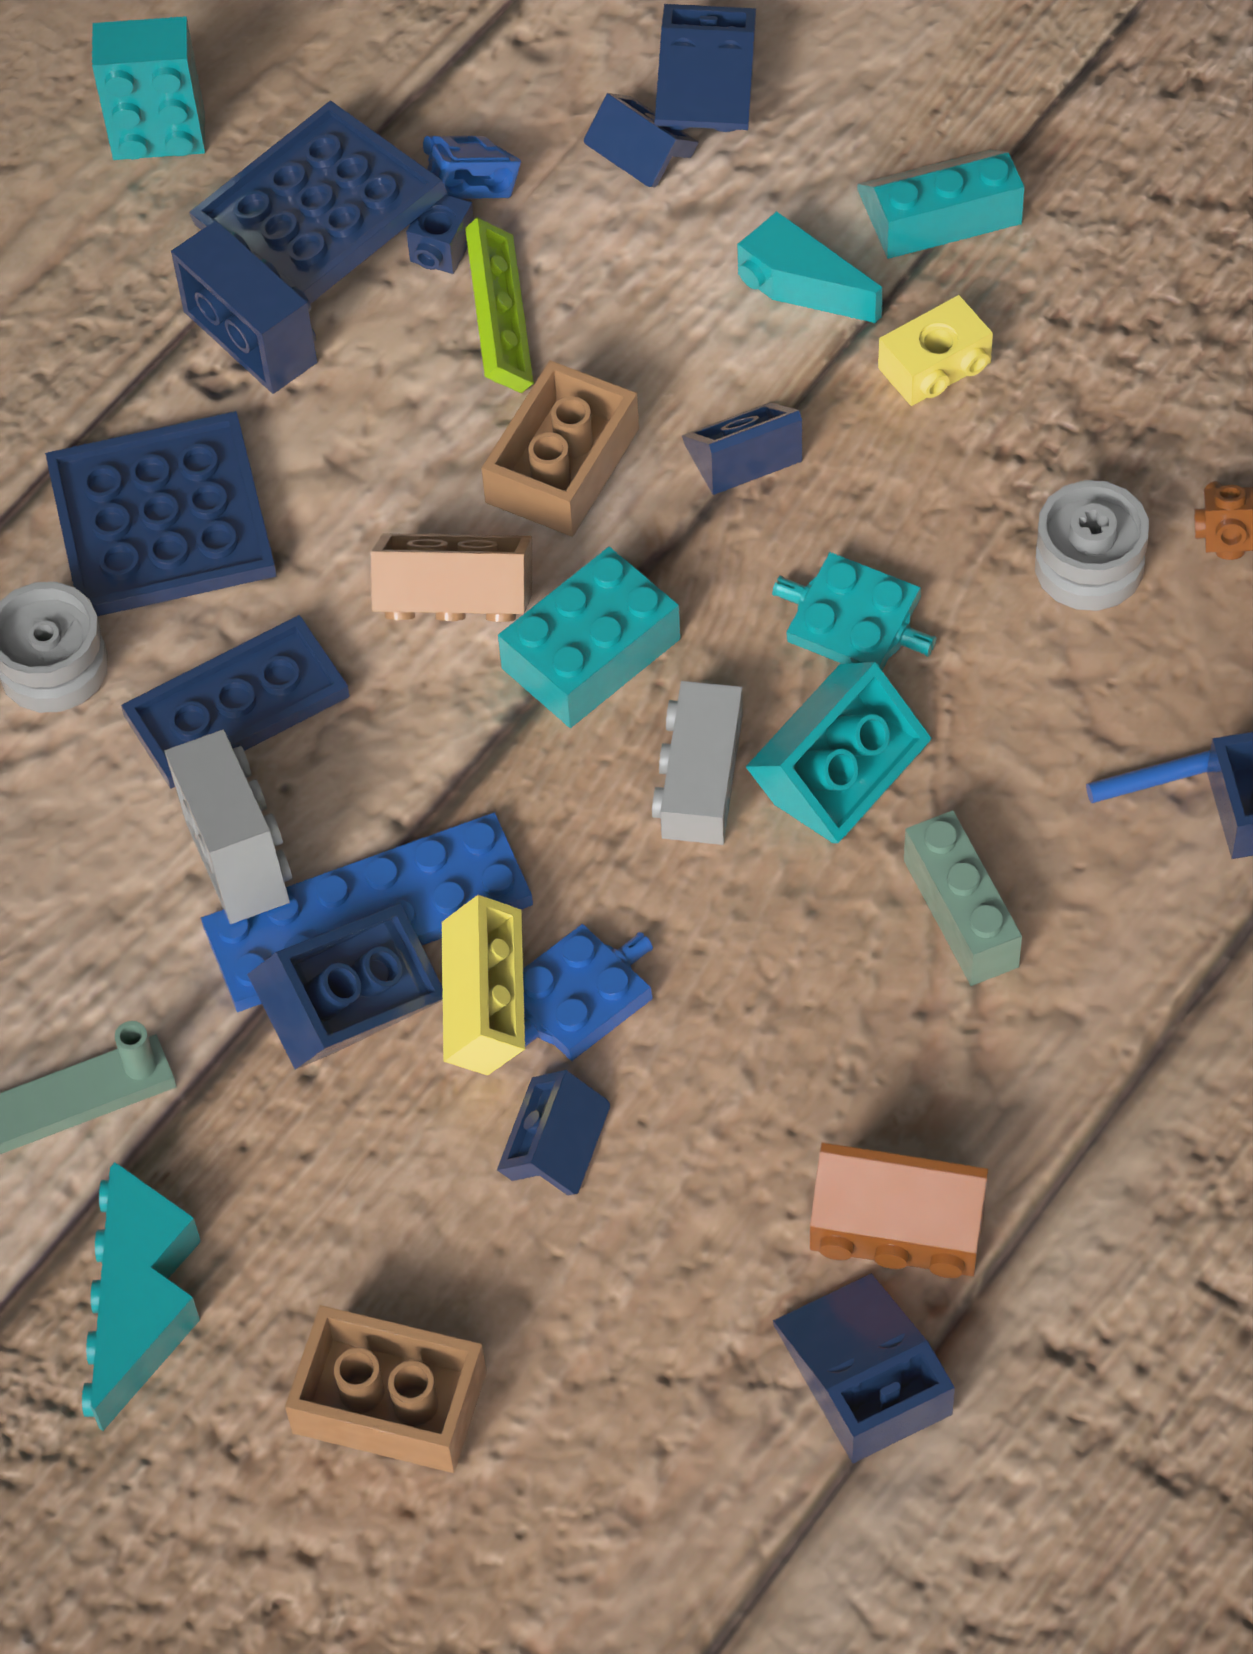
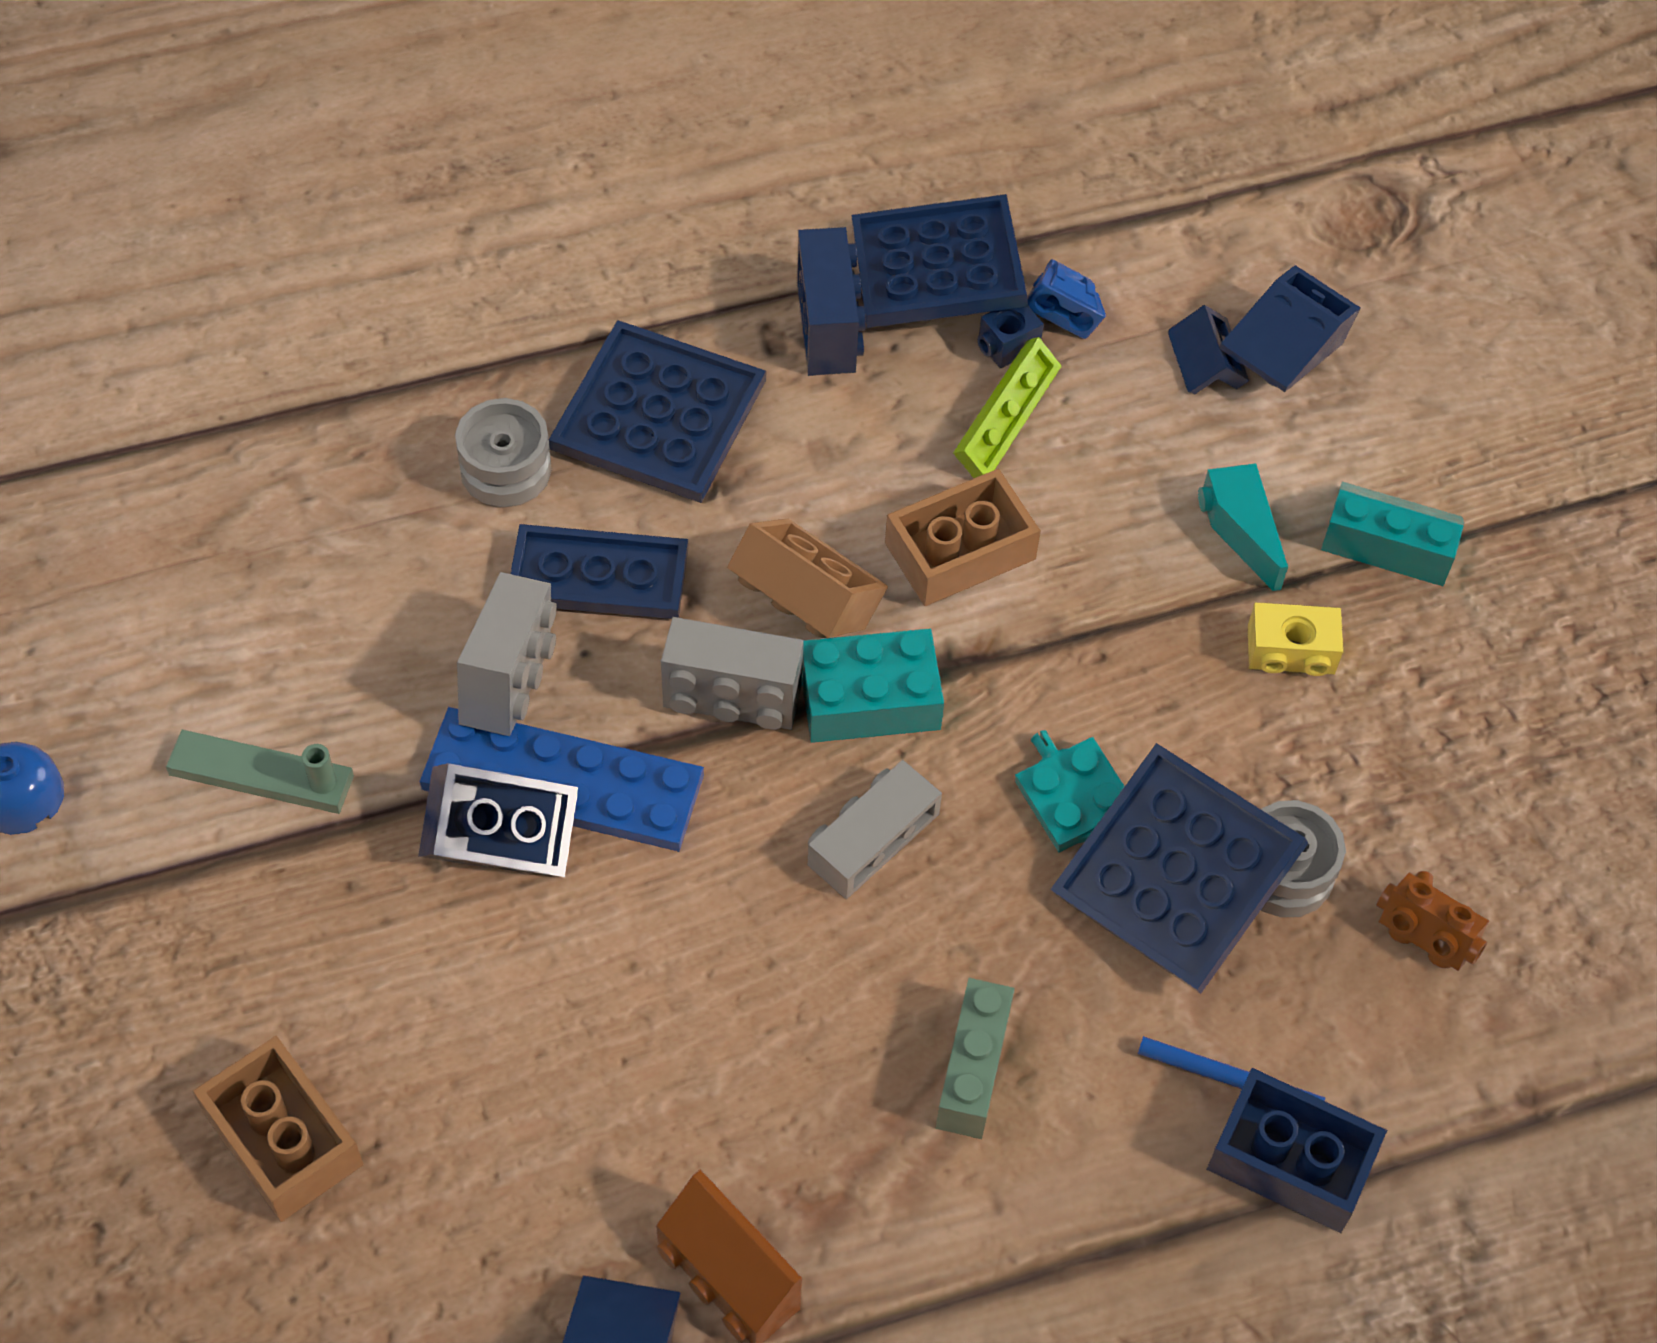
camera: 30 degrees right, 0 degrees up
teal slope [82,1162,201,1431] -> none
teal brick [92,16,205,160] -> none
light yellow brick [442,895,525,1075] -> none
dark blue panel [497,1070,610,1196] -> none
blue plate [523,924,653,1061] -> none
dark blue slope [682,402,802,495] -> none
teal slope [746,662,932,843] -> none
none -> light grey brick [661,617,804,730]
none -> dark blue plate [1050,743,1308,994]

